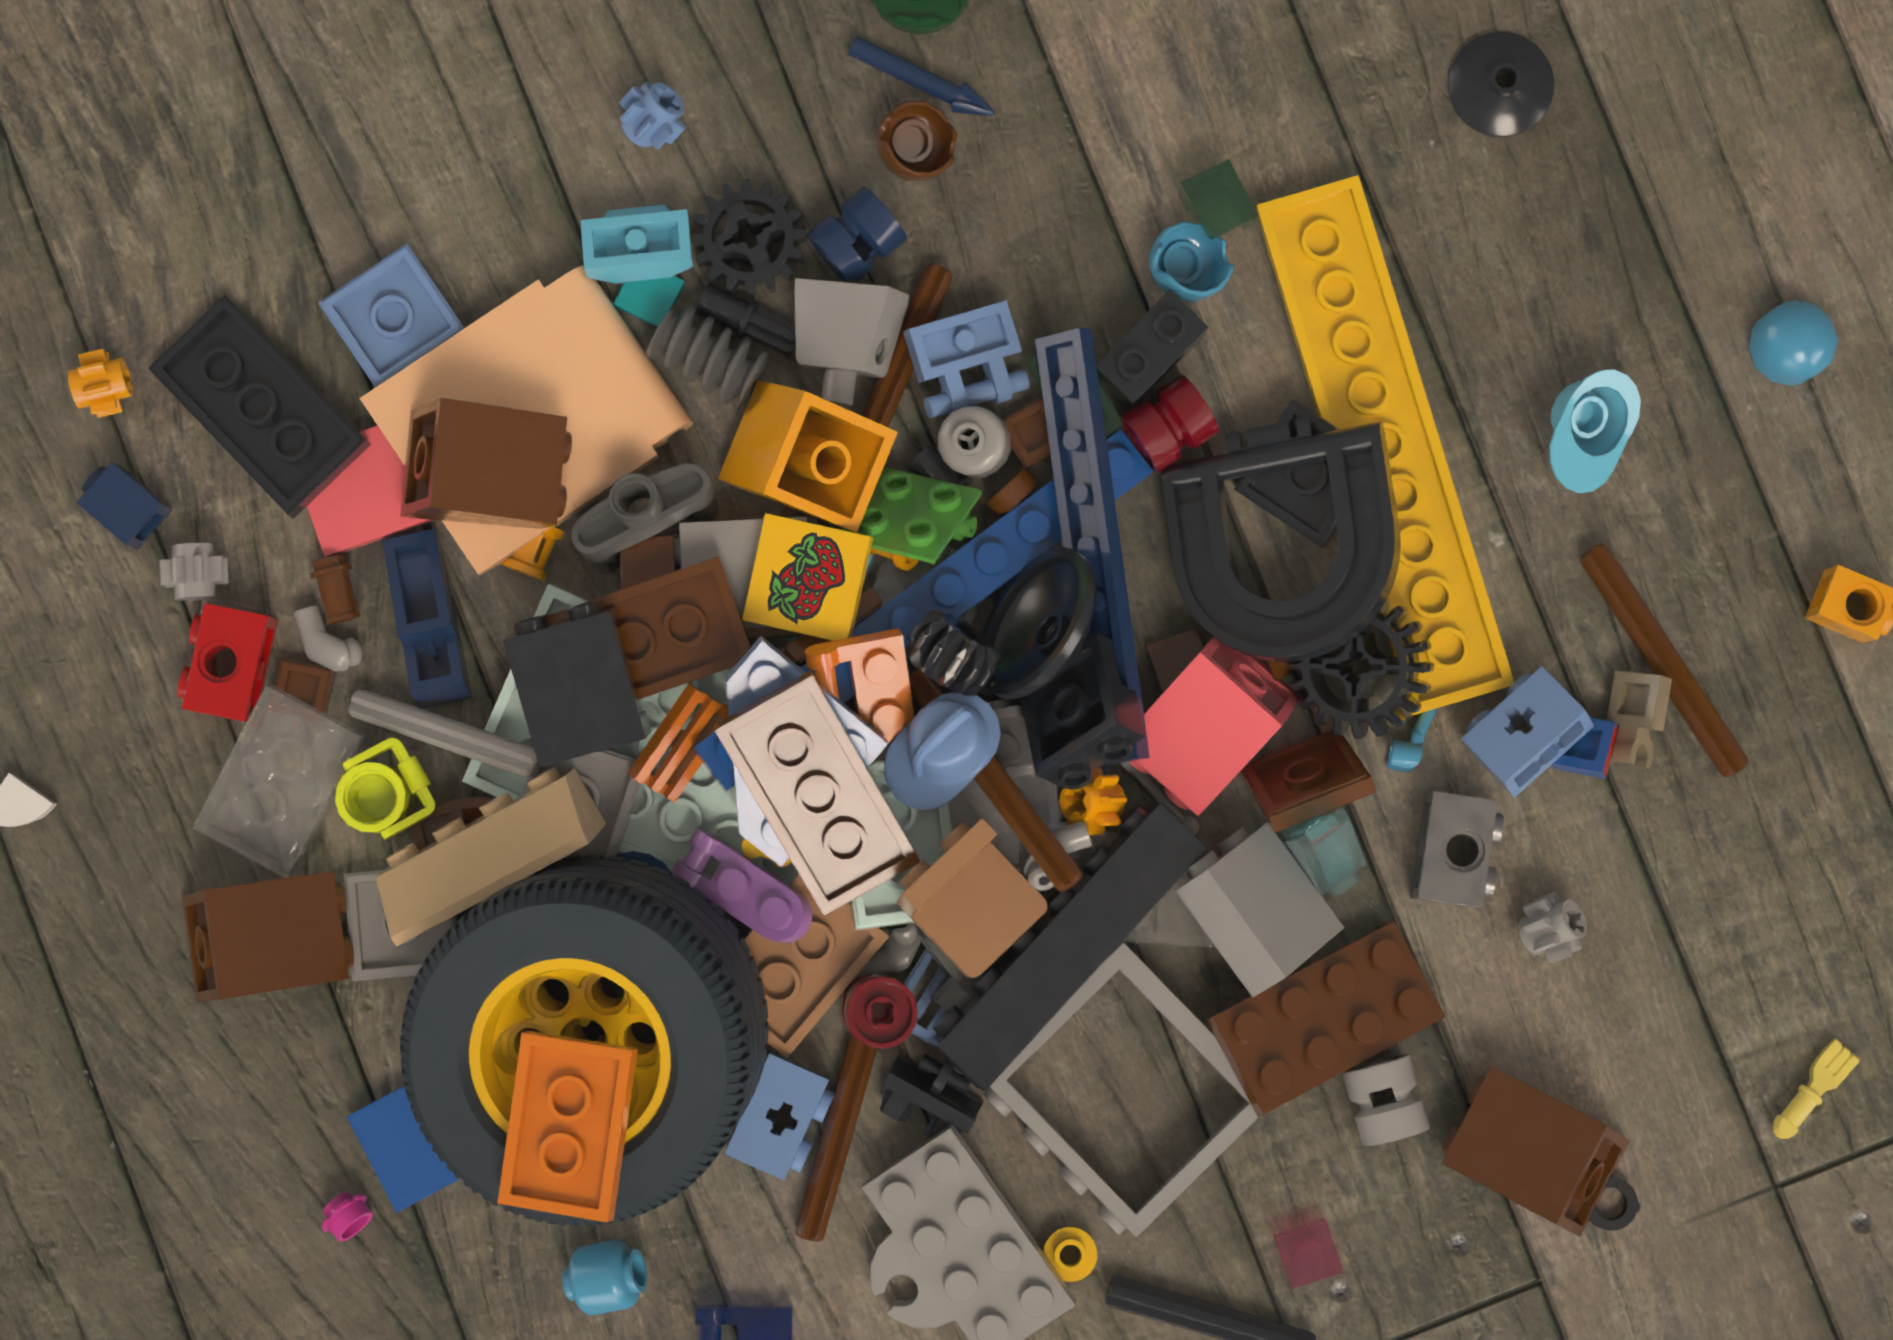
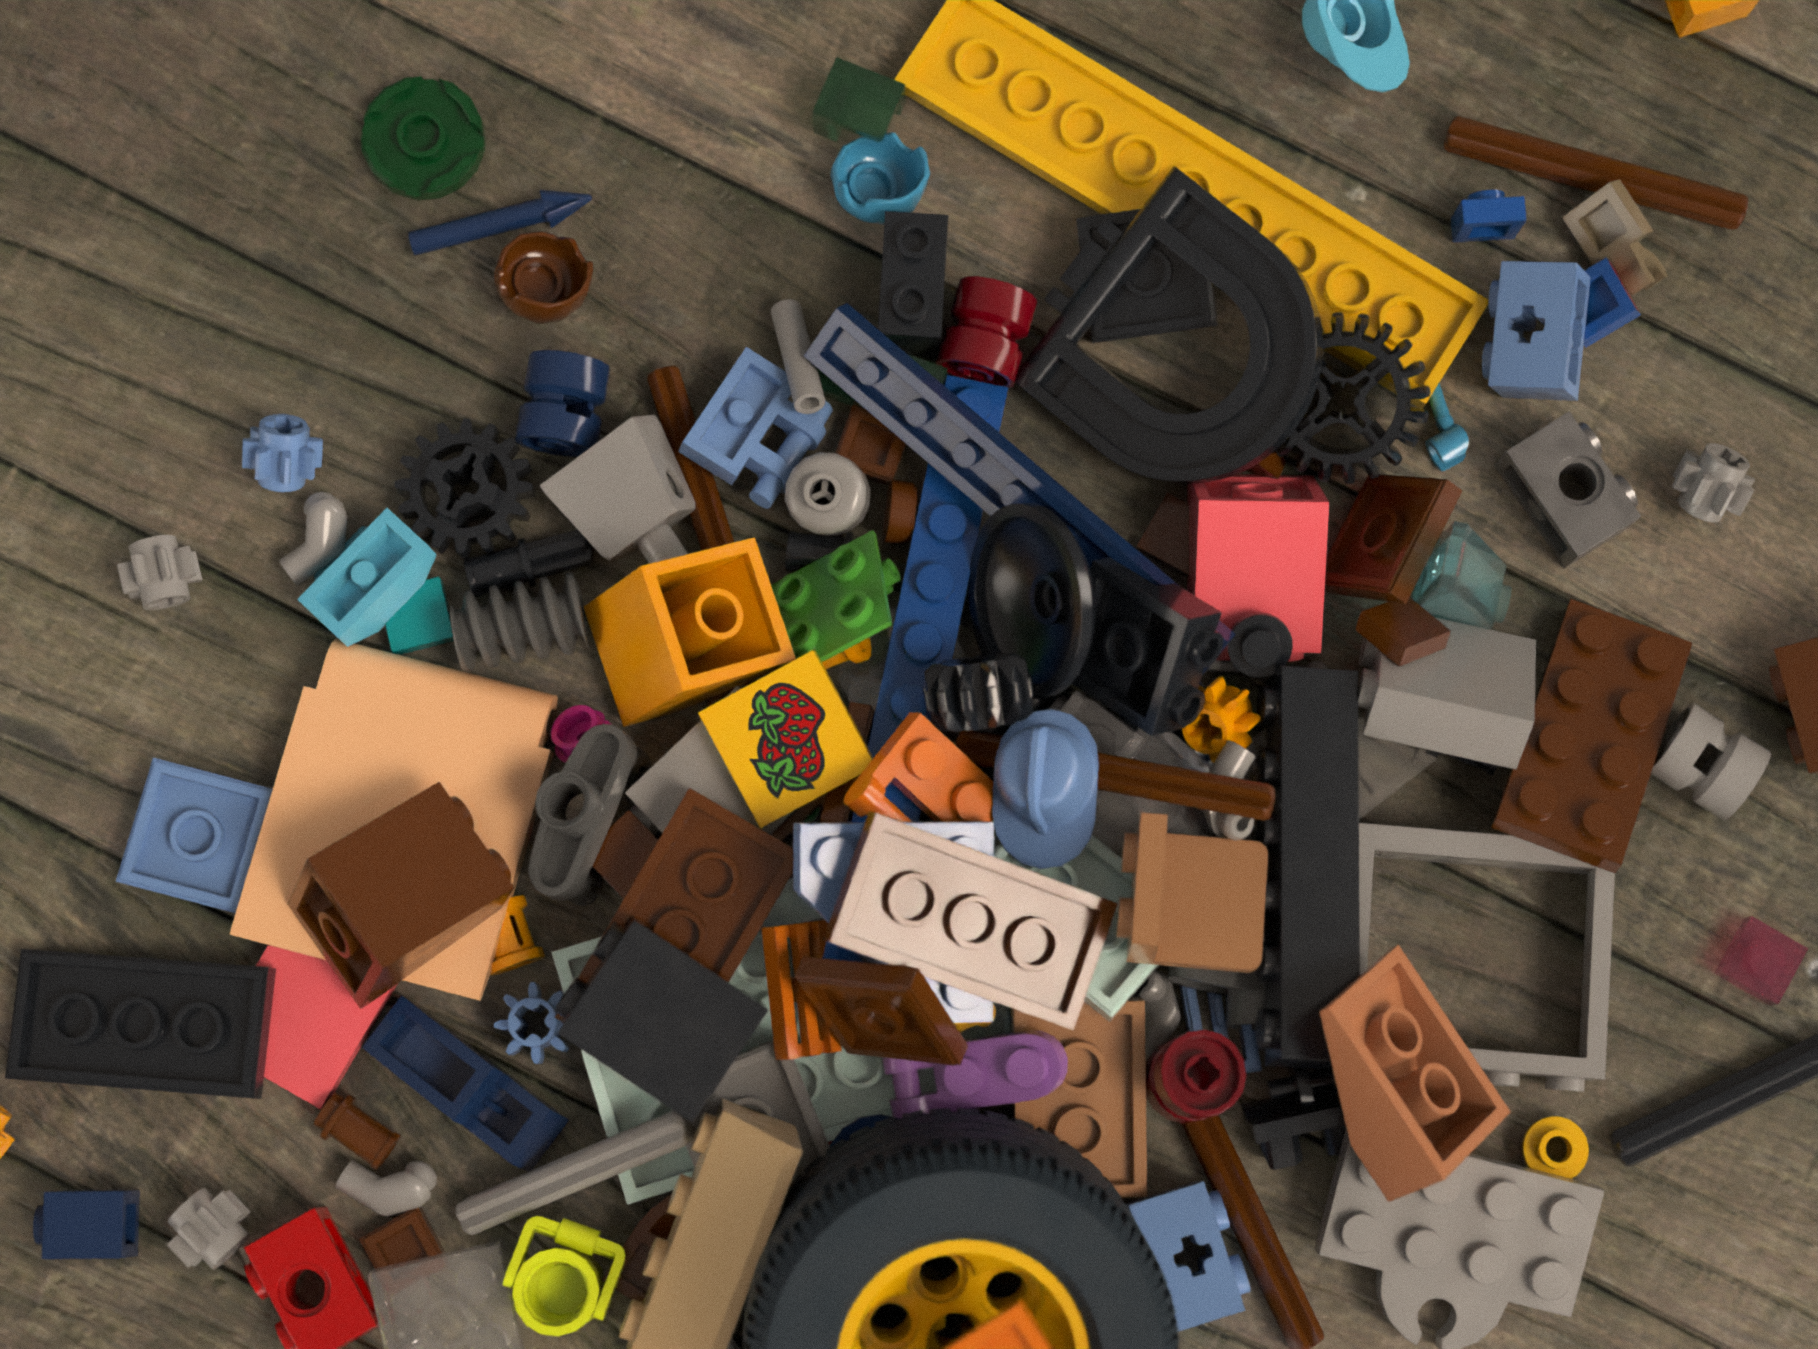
camera: 40 degrees left, 5 degrees down
none -> light grey gear [116,535,202,610]
none -> light grey arm [279,492,347,586]
none -> medium blue gear [494,982,569,1065]
none -> dark pink plate [551,705,612,763]
none -> light grey piece [771,299,825,414]
none -> reddish brown tile [794,957,968,1066]
none -> black plate [1227,612,1293,678]
none -> nougat slope [1320,945,1511,1202]
none -> reddish brown tile [1355,597,1451,667]
none -> blue plate [1451,190,1527,243]

